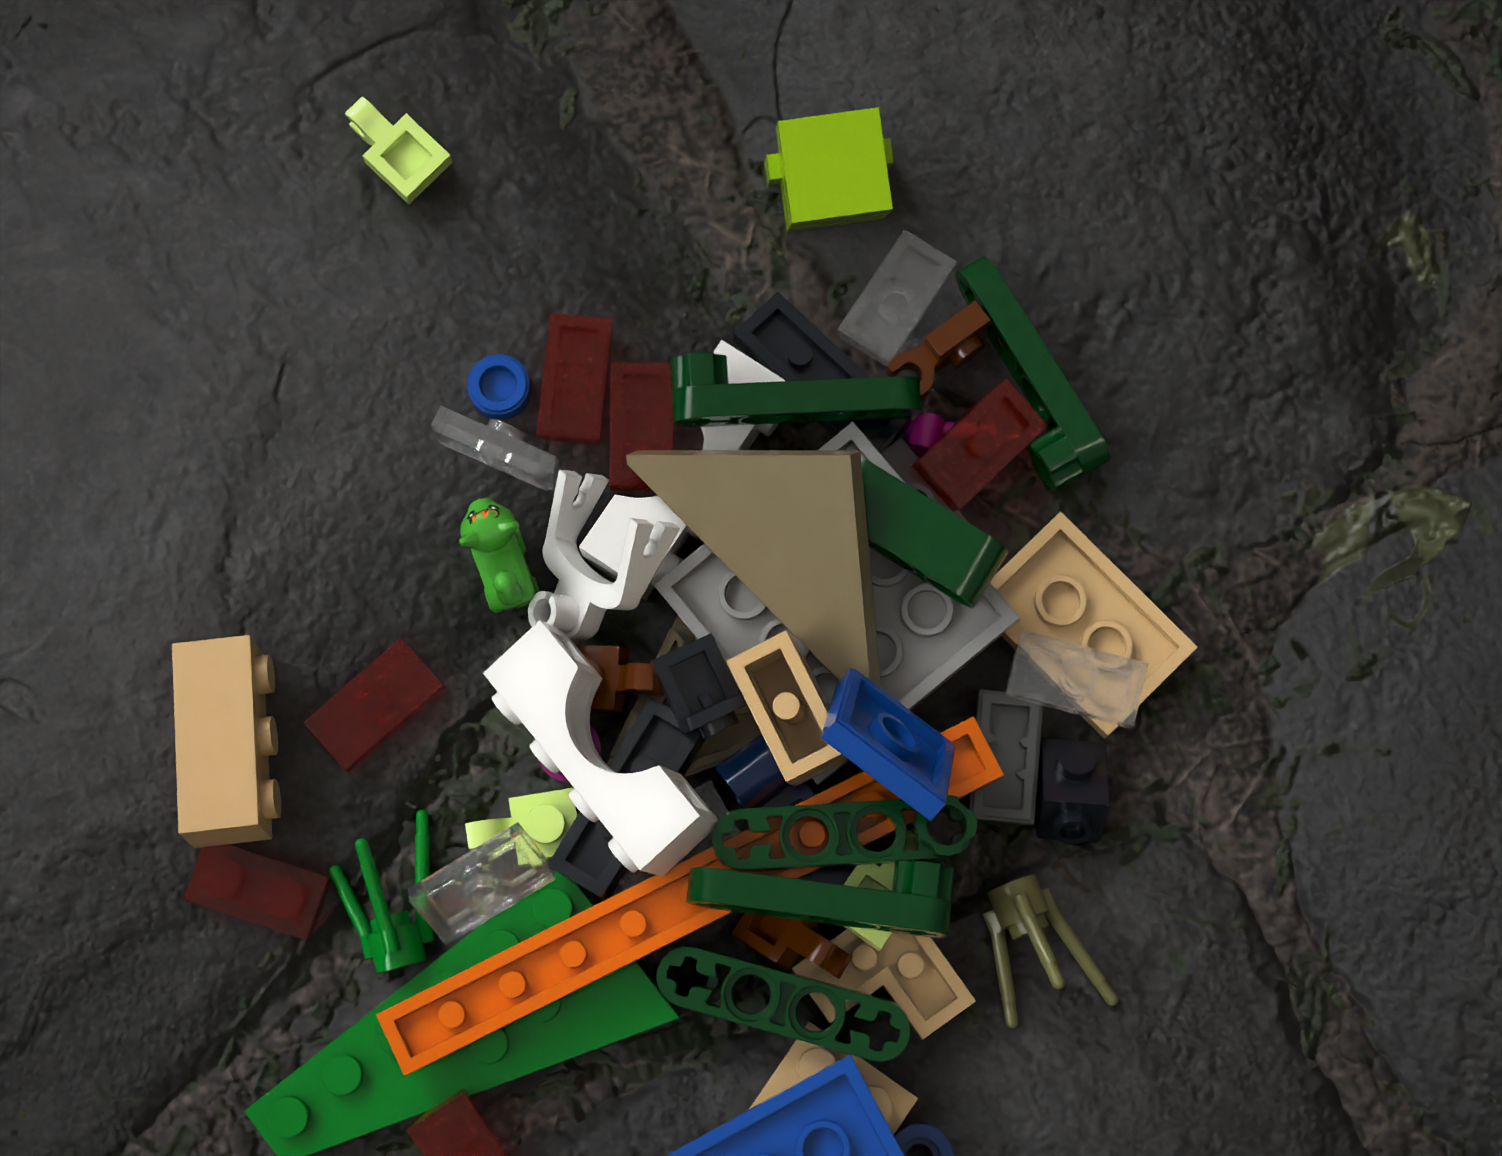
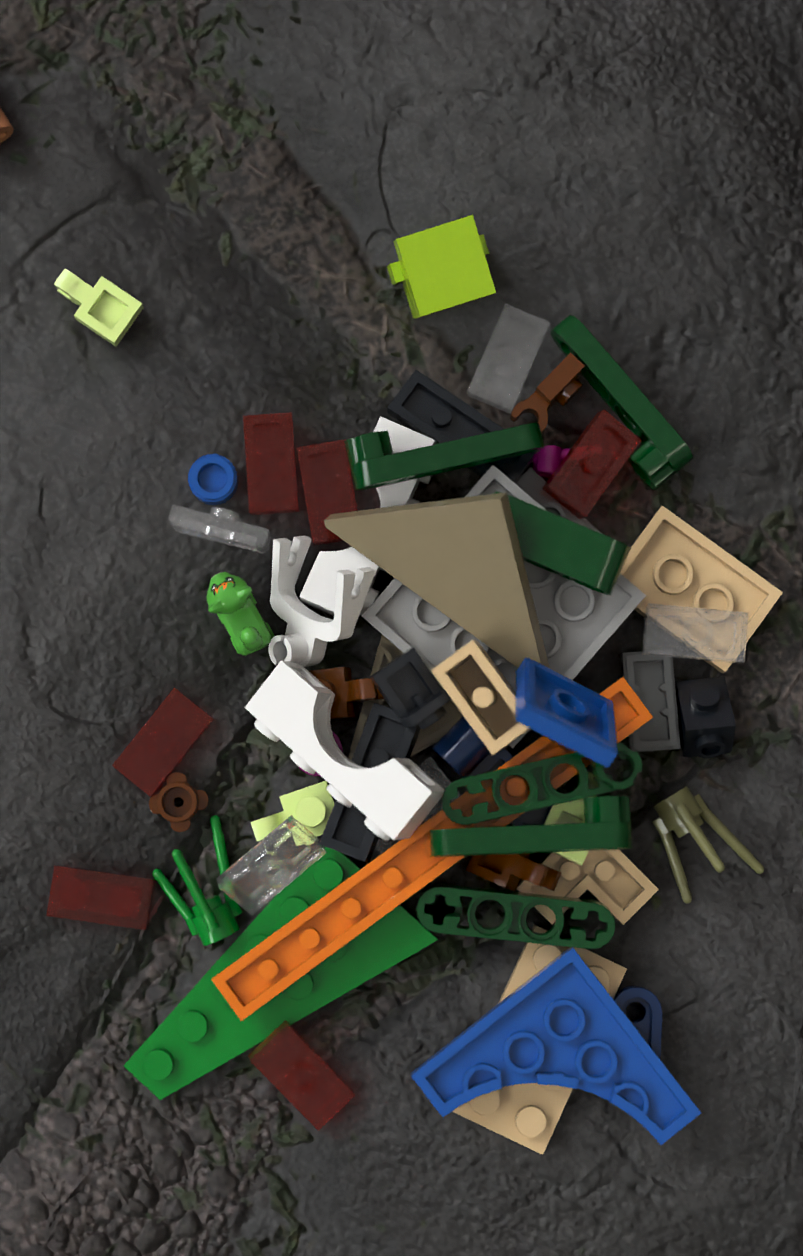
camera: 10 degrees left, 5 degrees up
tan brick [172,635,281,848] -> none
none -> reddish brown plate [149,772,209,832]

